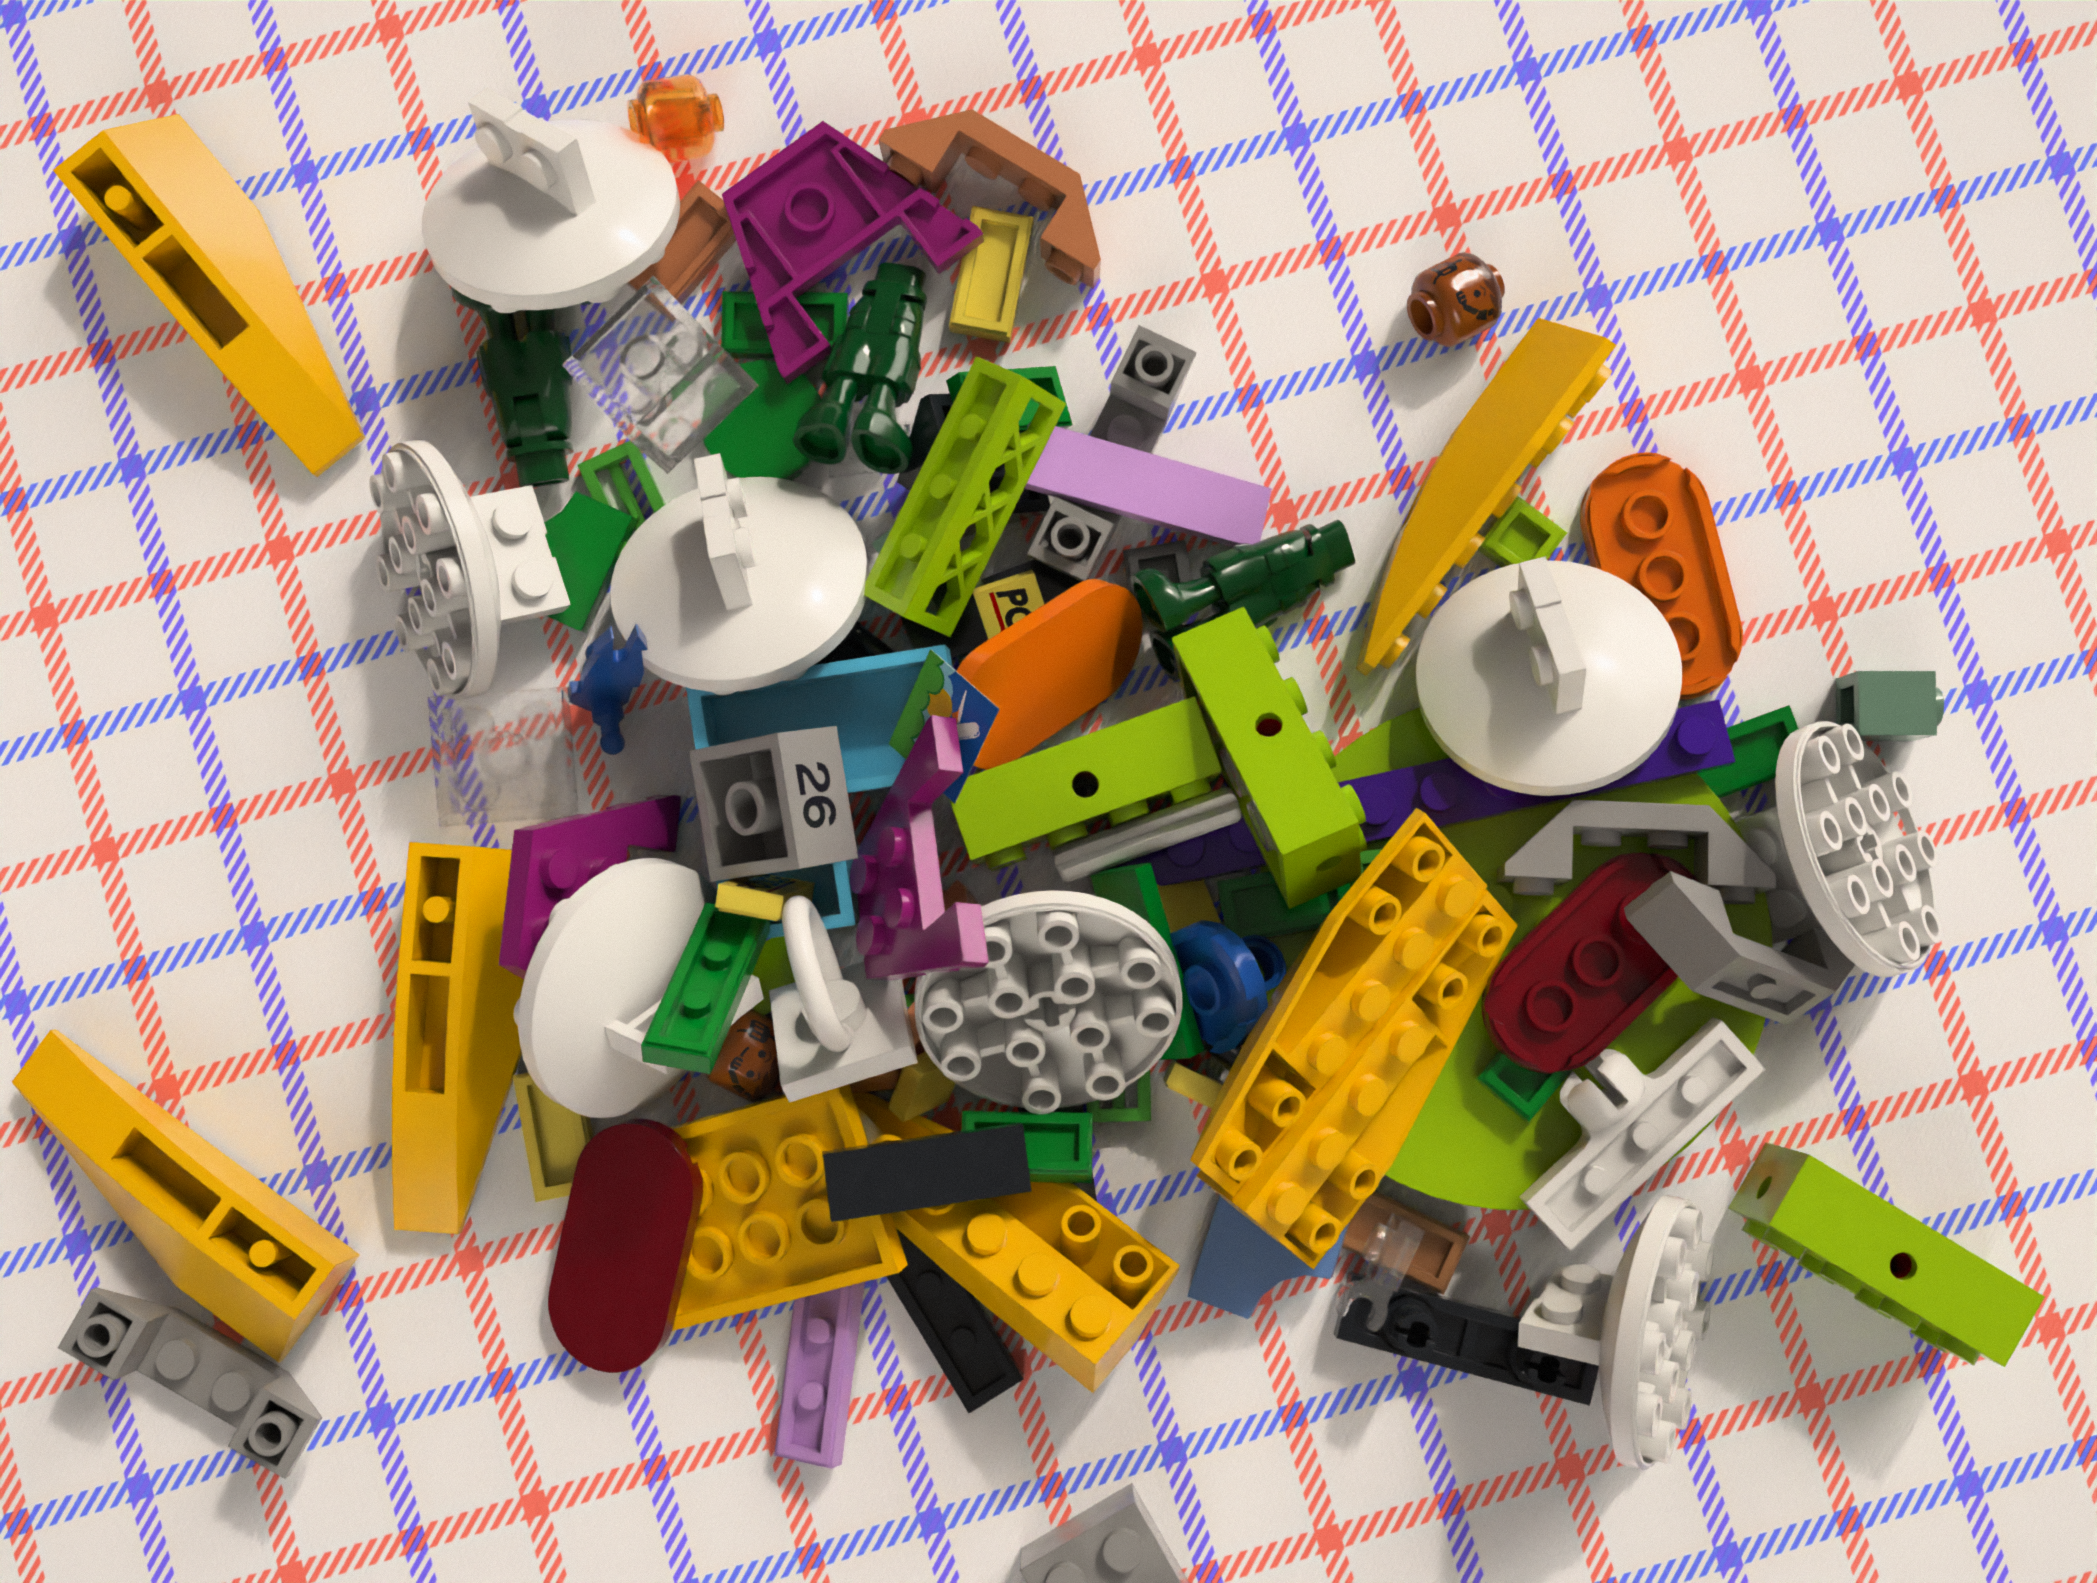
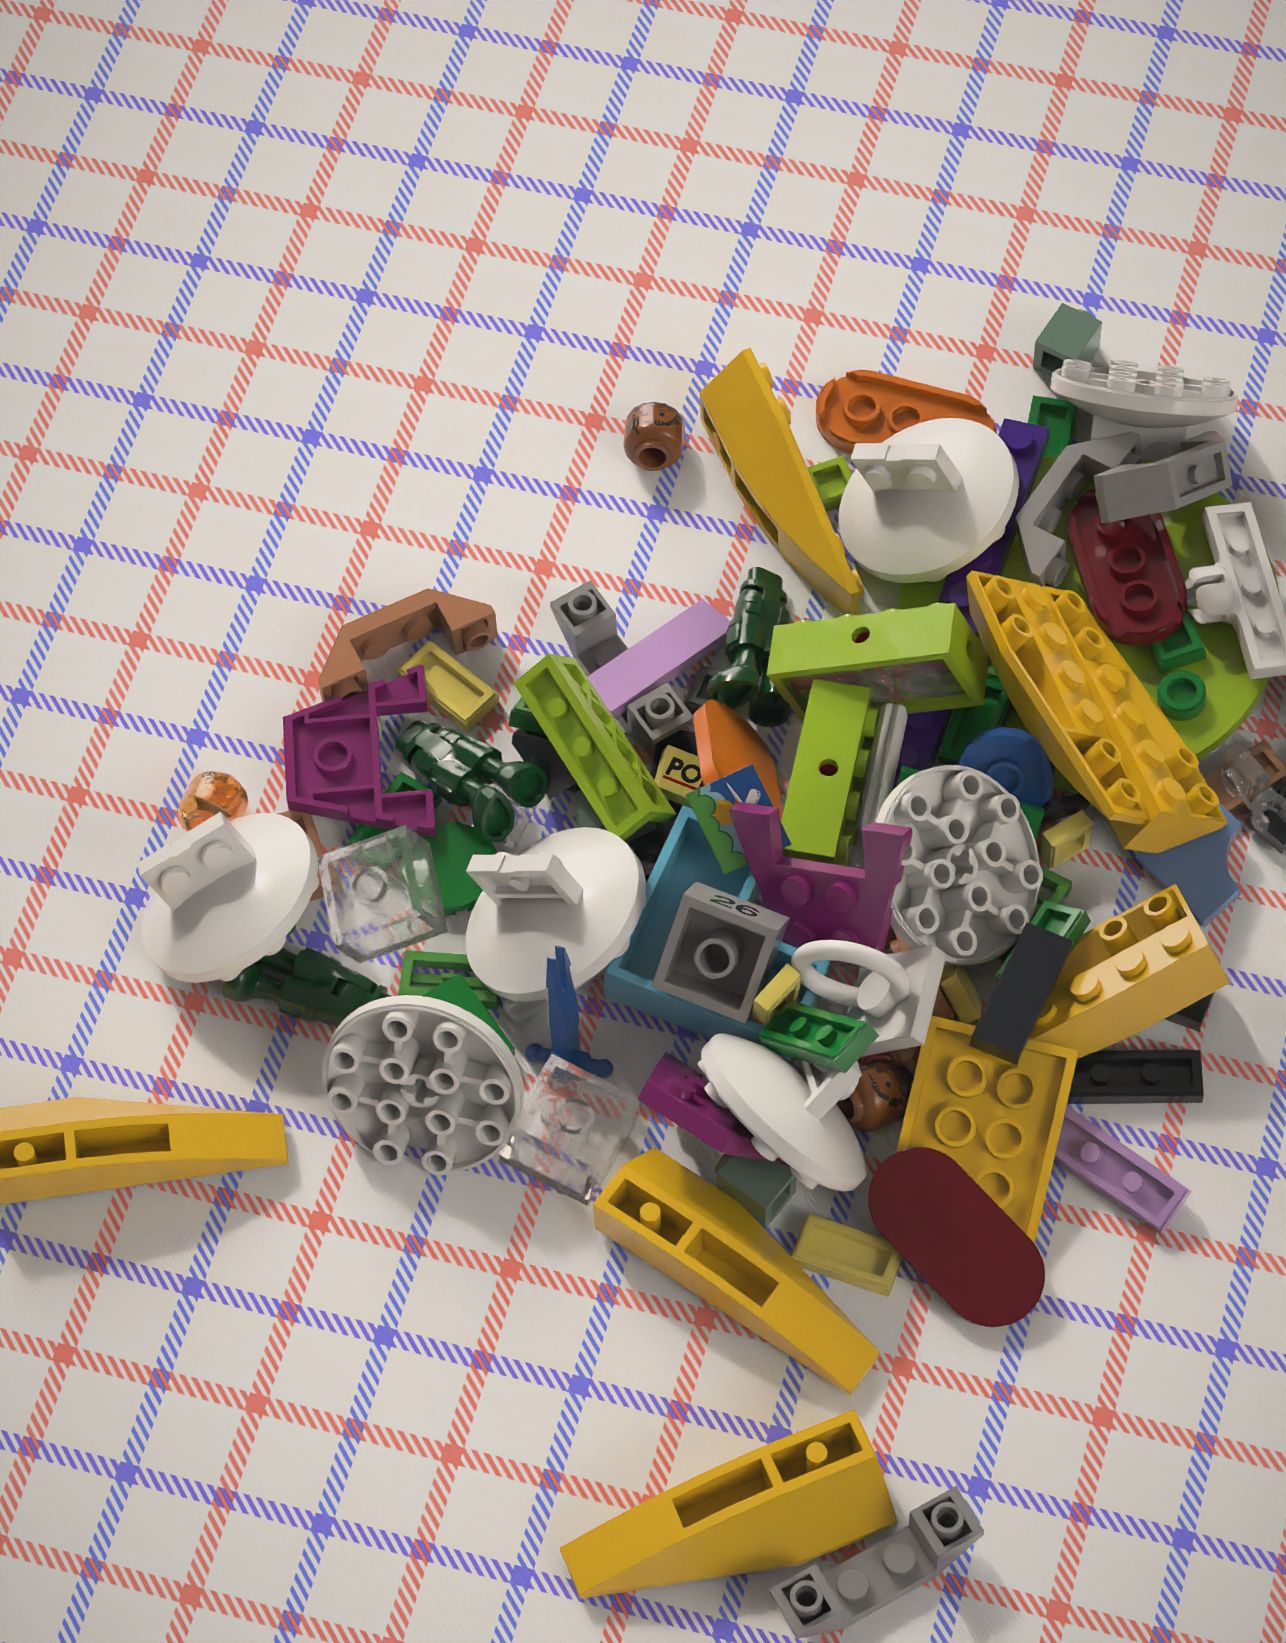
camera: 60 degrees left, 25 degrees down
none -> green tile [1157,670,1206,721]

